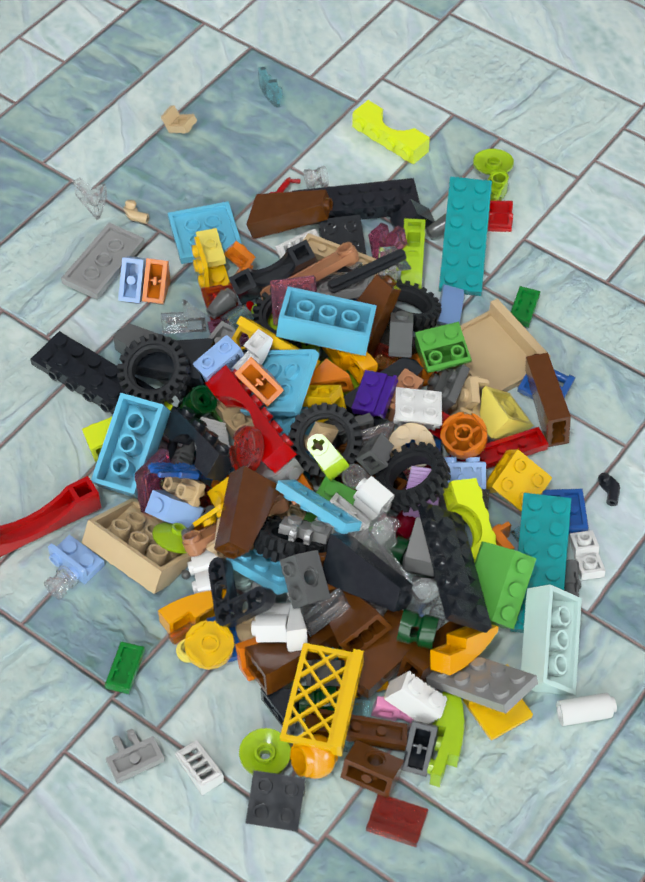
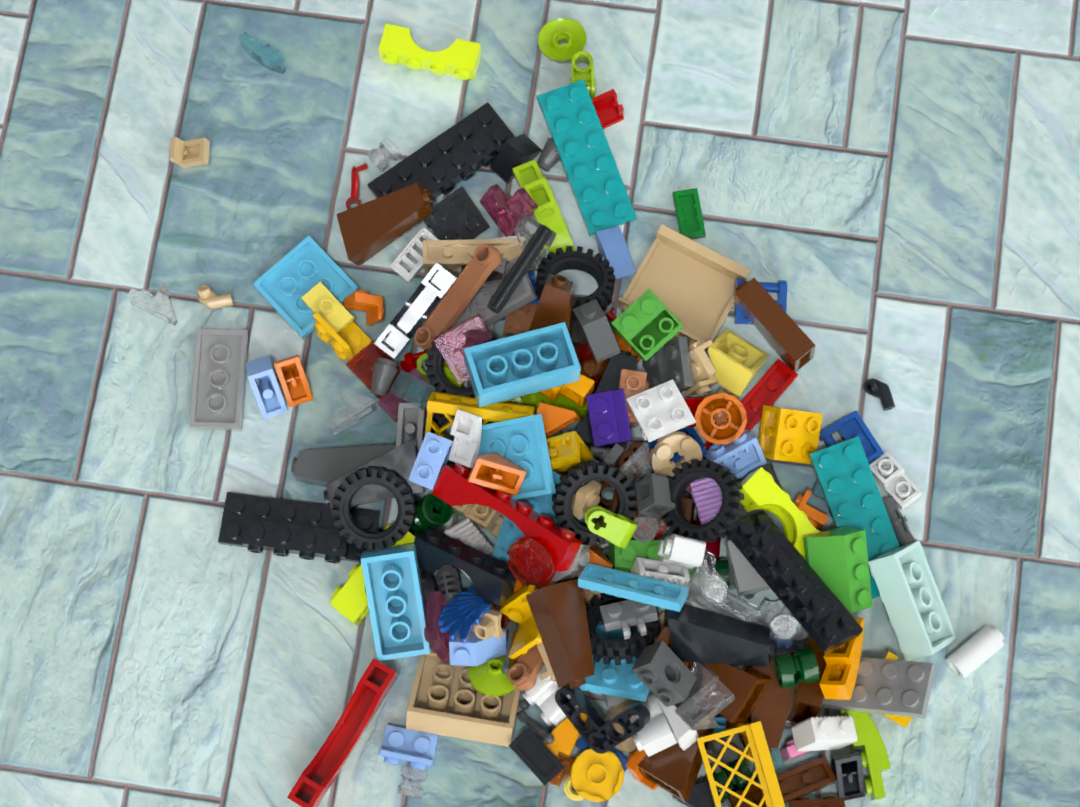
camera: 25 degrees left, 20 degrees up
none -> black tile [508,727,565,786]
none -> dark grey hinge [517,711,554,744]
none -> clear slope [675,677,735,731]

